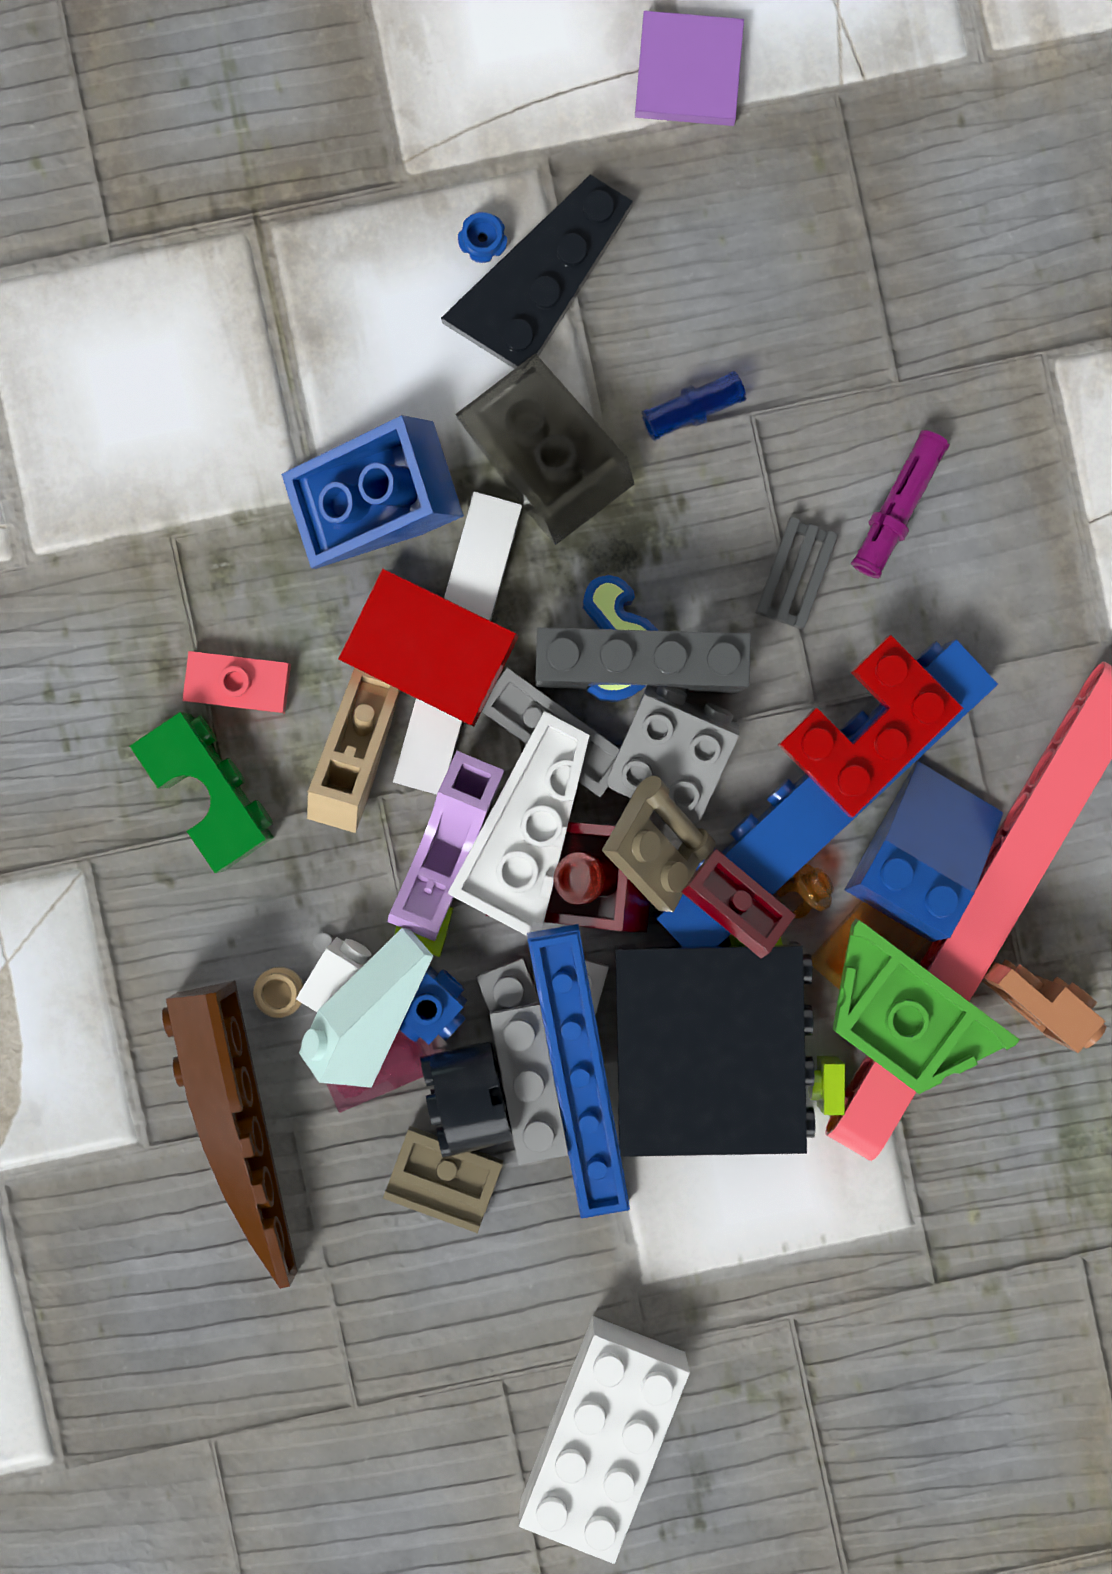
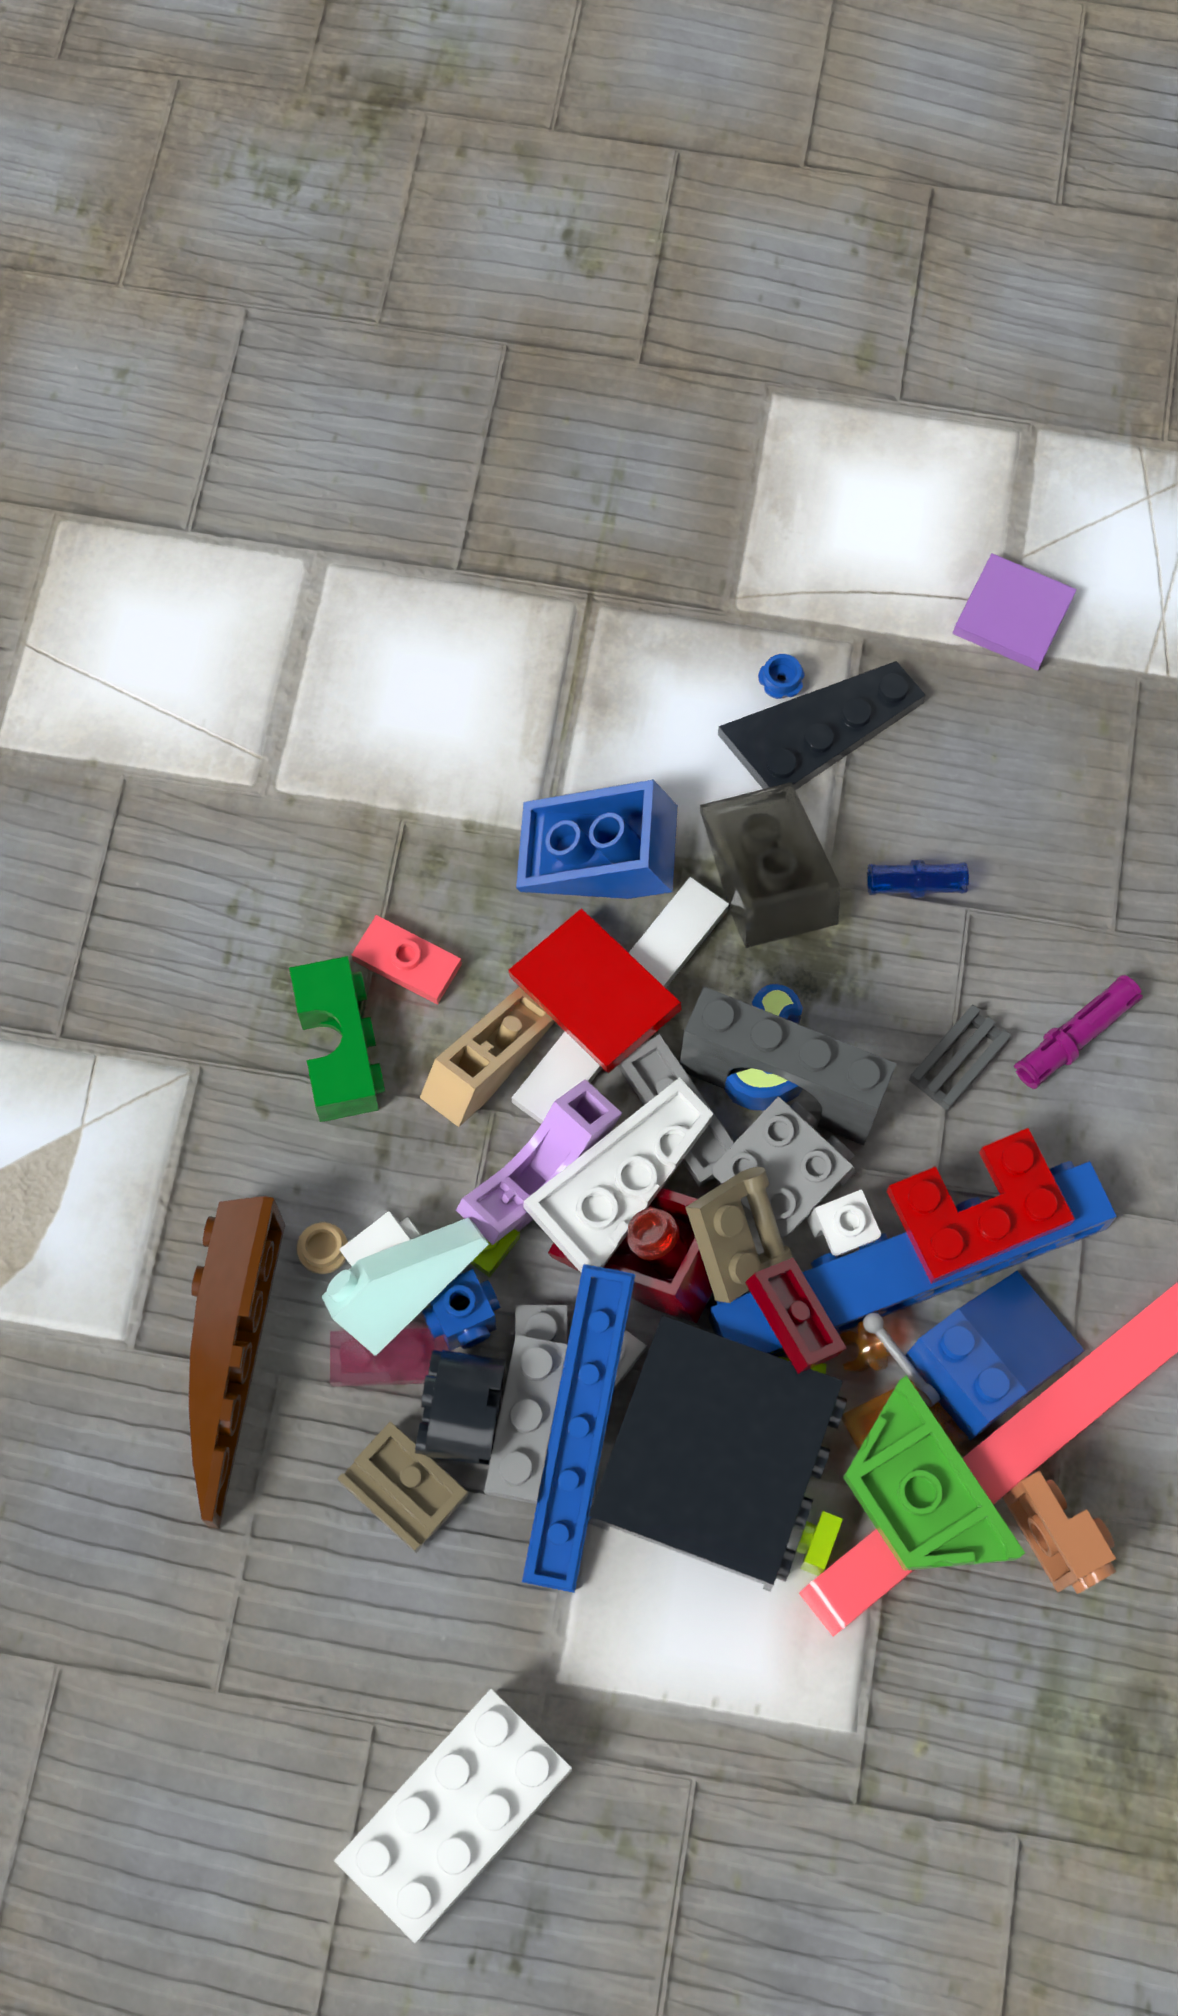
camera: 20 degrees right, 20 degrees down
none -> white bracket [807,1189,881,1256]
none -> light grey hinge [863,1313,940,1407]

